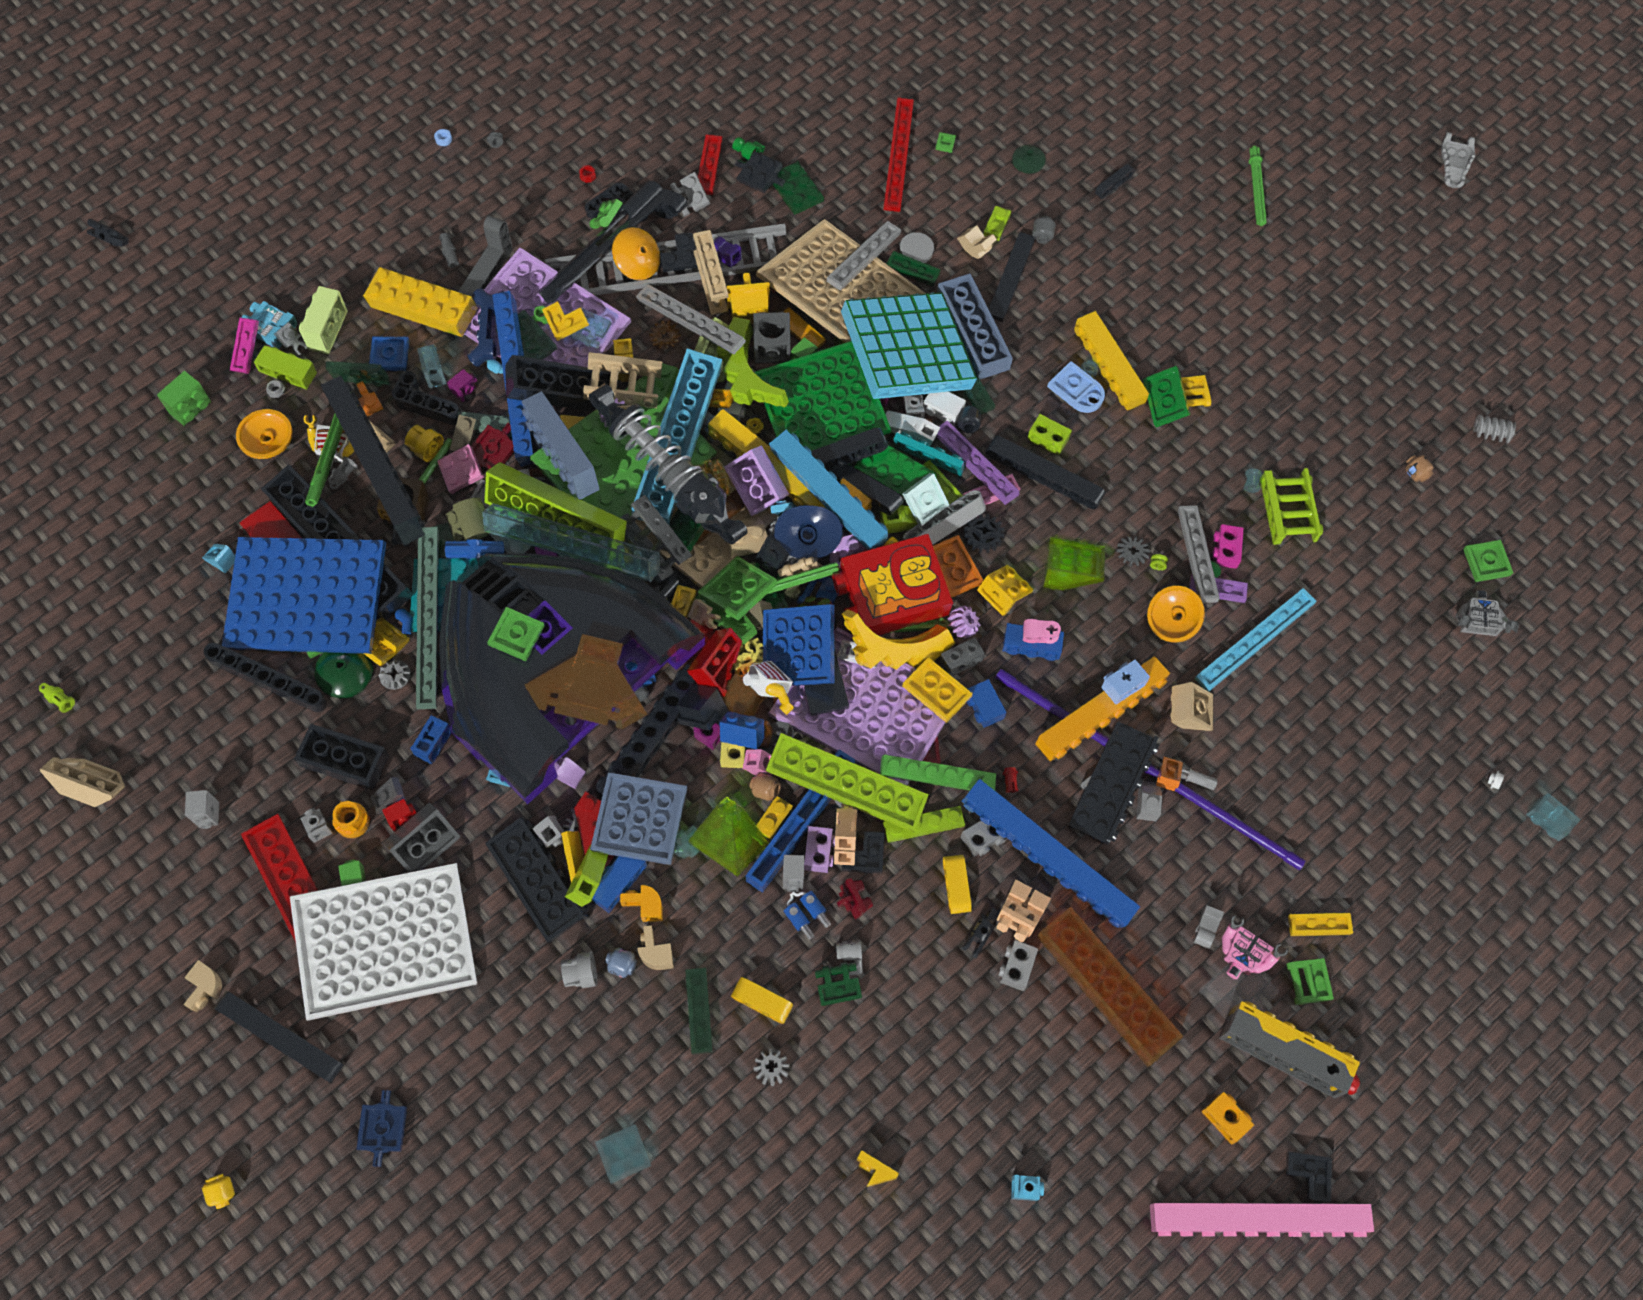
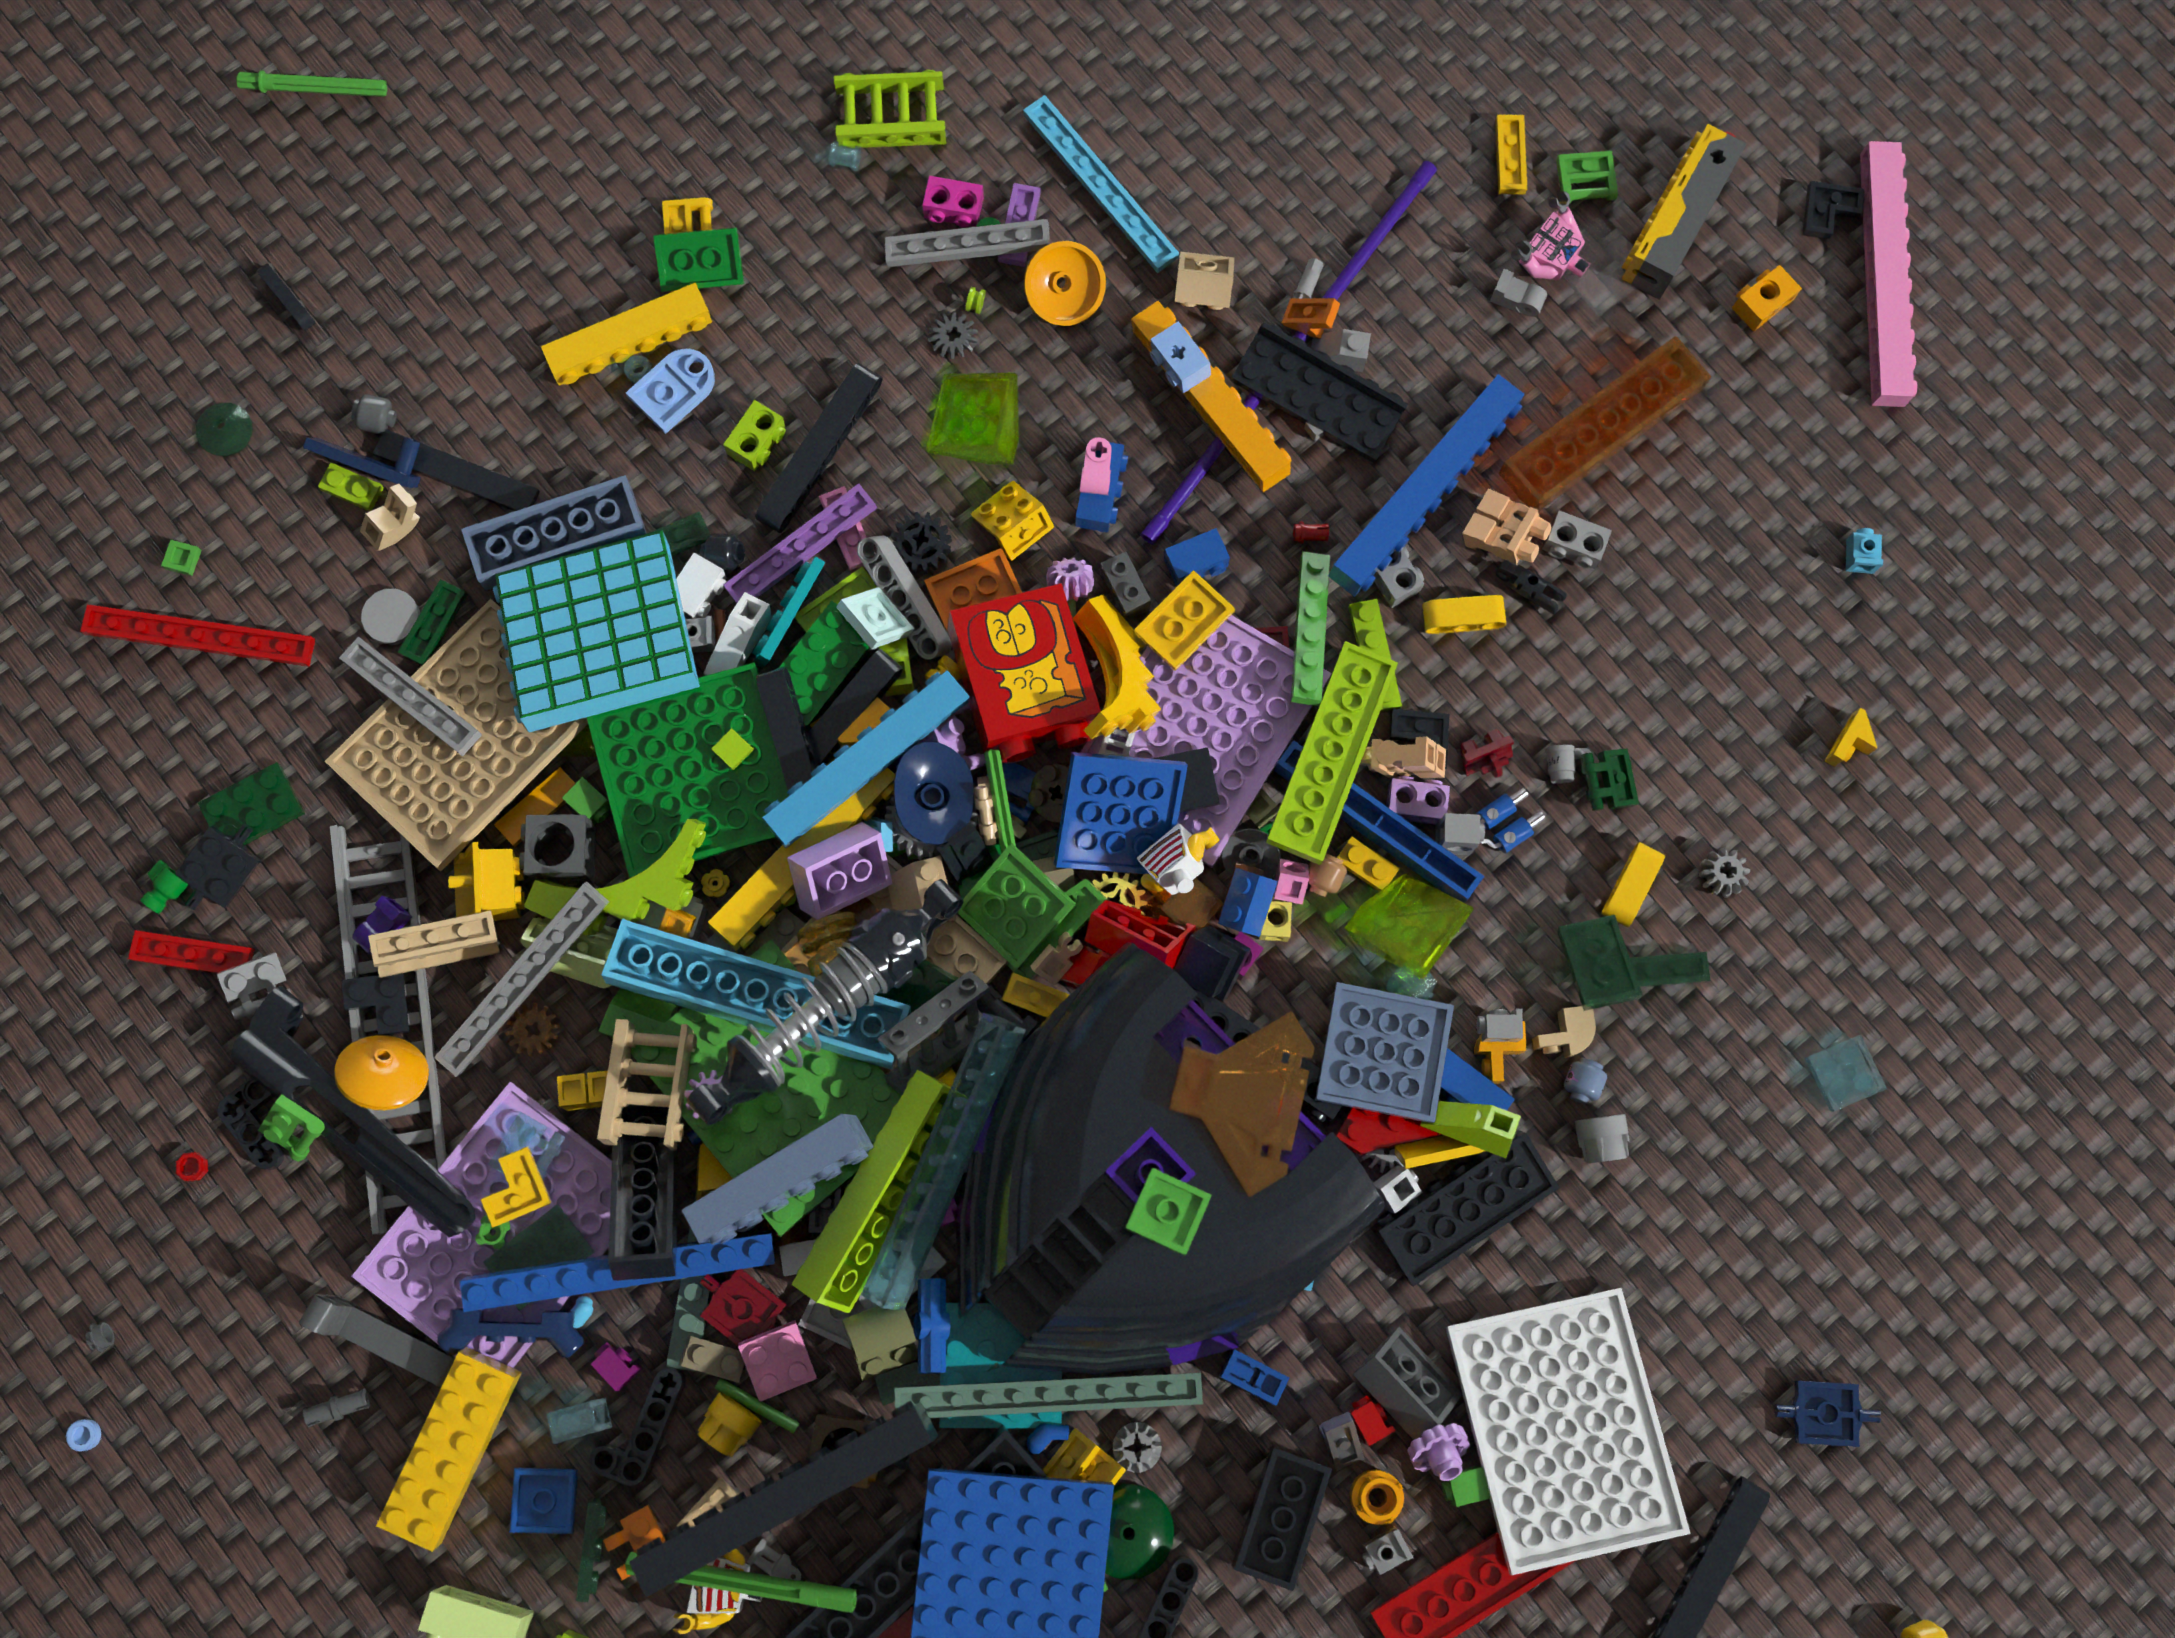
camera: 90 degrees left, 10 degrees up
none -> dark blue piece [303,437,421,488]
none -> lime tile [711,728,754,770]
none -> lavender plant [1407,1423,1470,1481]
none -> light grey brick [1477,1009,1523,1042]
none -> clear green plate [1557,915,1643,1011]

